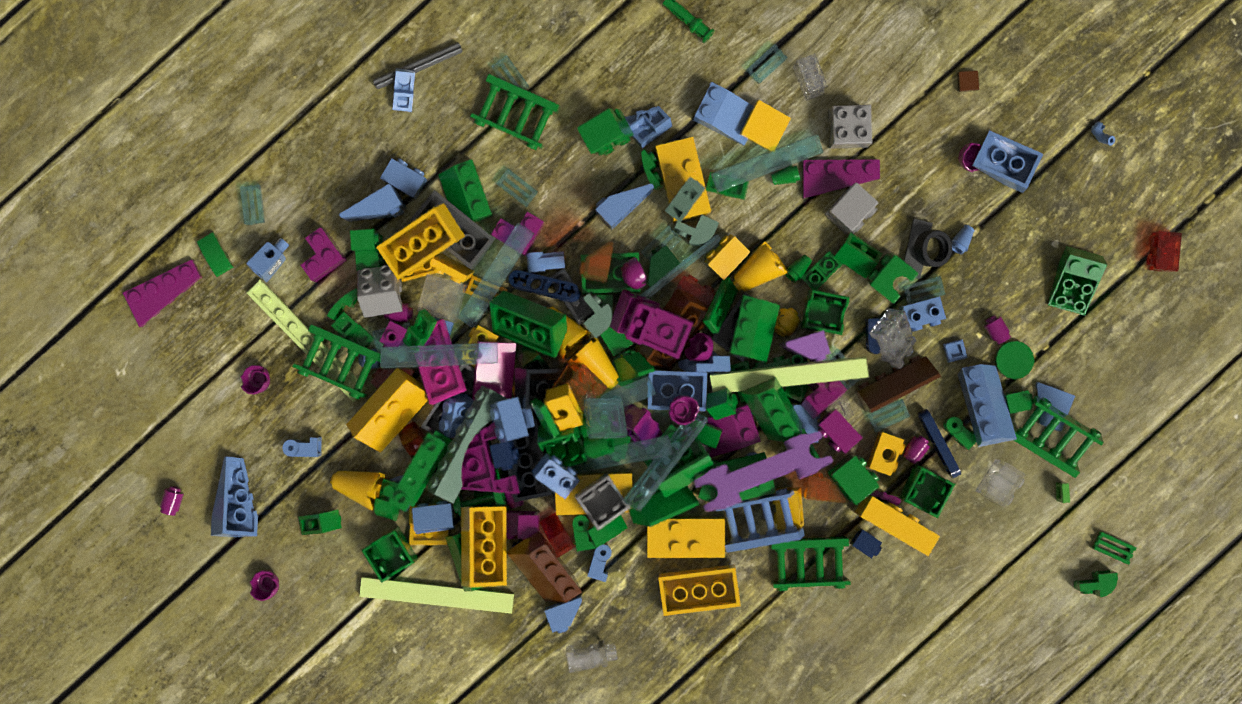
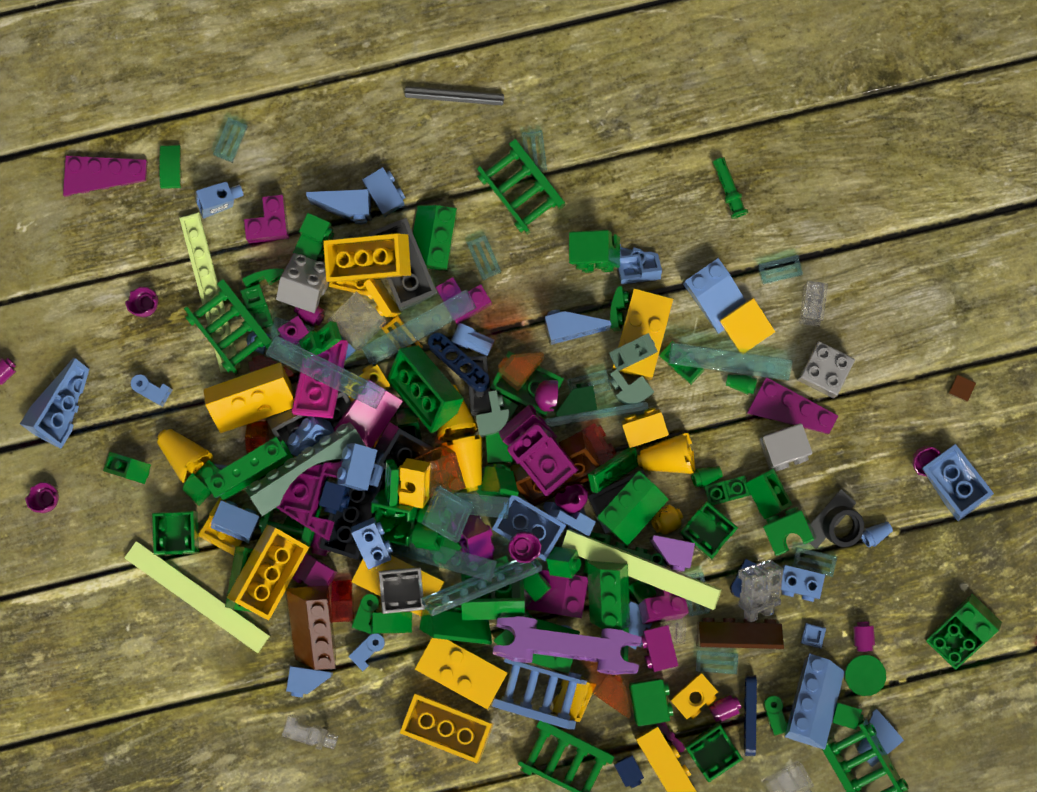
camera: 25 degrees right, 5 degrees down
medium blue slope [392,68,415,112] -> none

